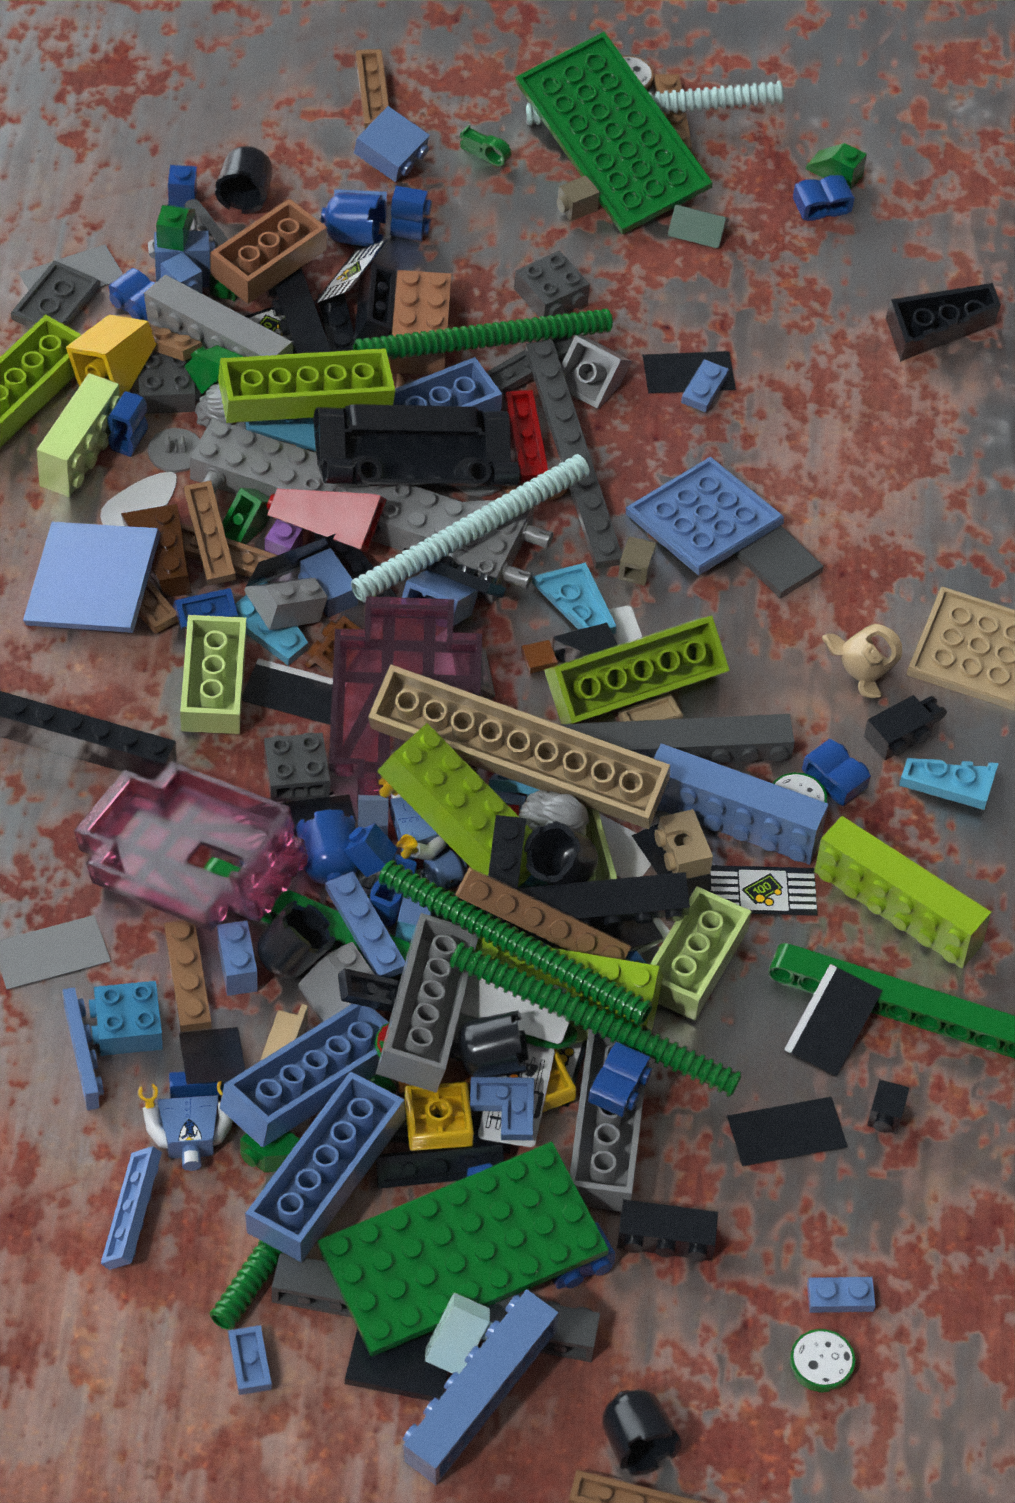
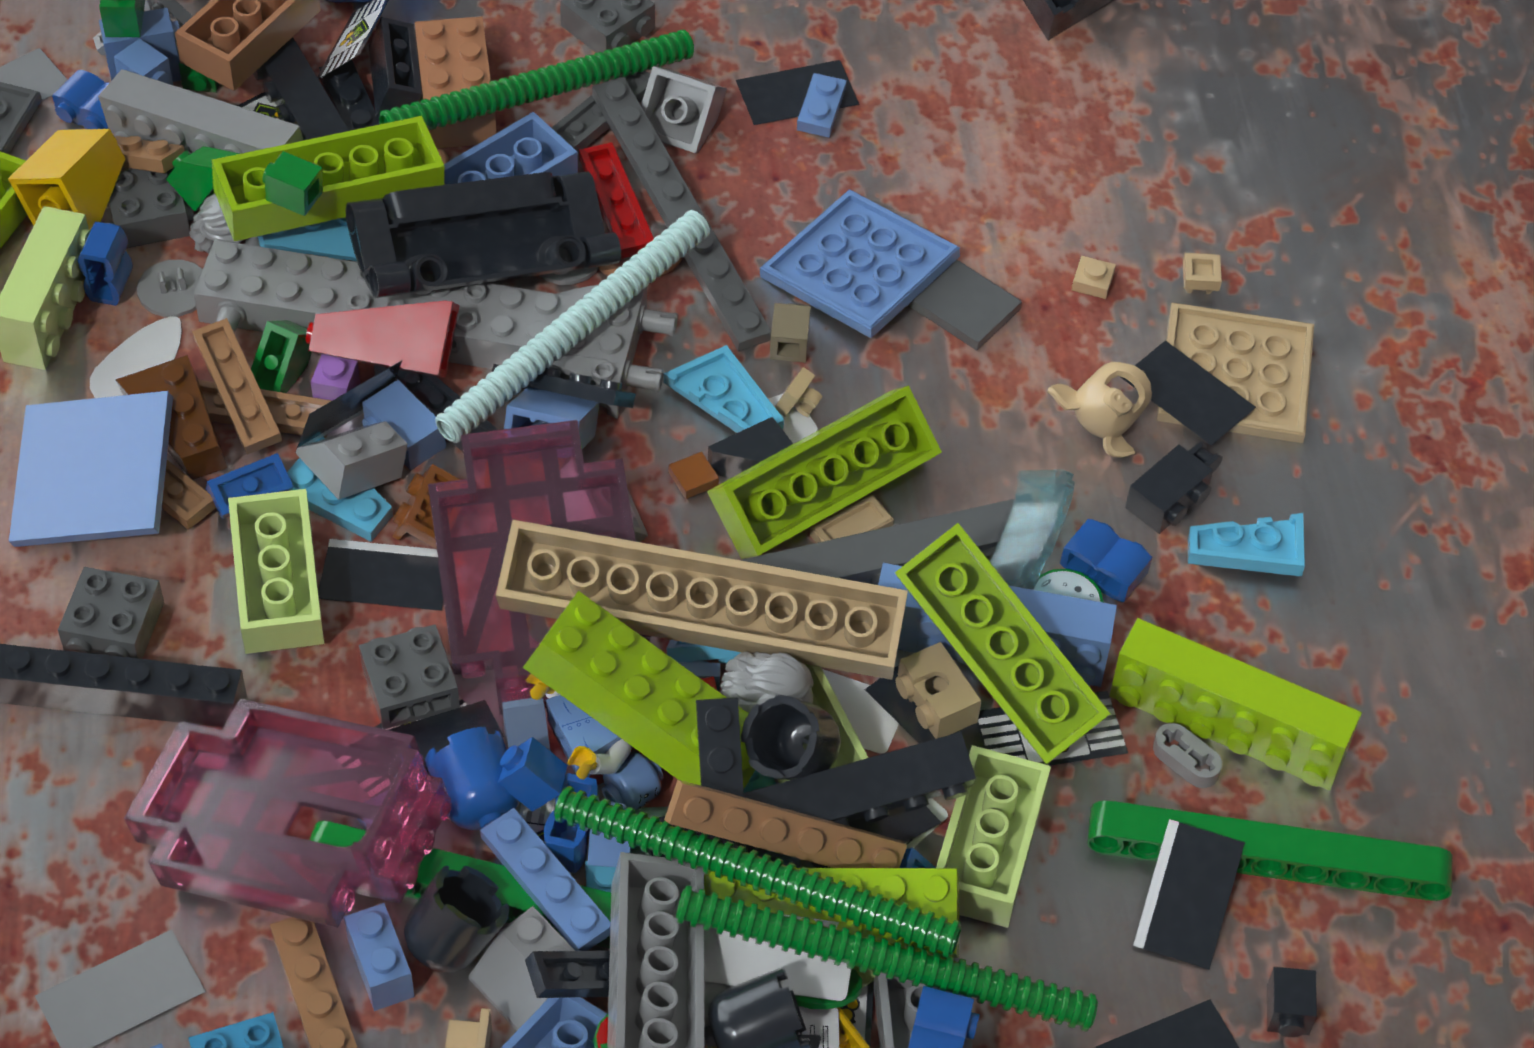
camera: 10 degrees left, 0 degrees up
none -> dark grey brick [58,567,164,659]
none -> green brick [262,151,323,216]
none -> tan tile [775,367,823,417]
none -> lime brick [895,523,1111,764]
none -> clear light blue windscreen [990,469,1075,590]
none -> tan plate [1072,256,1116,299]
none -> black sticker [1120,340,1256,446]
none -> light grey beam [1153,723,1222,788]
none -> tan tile [1183,253,1222,294]

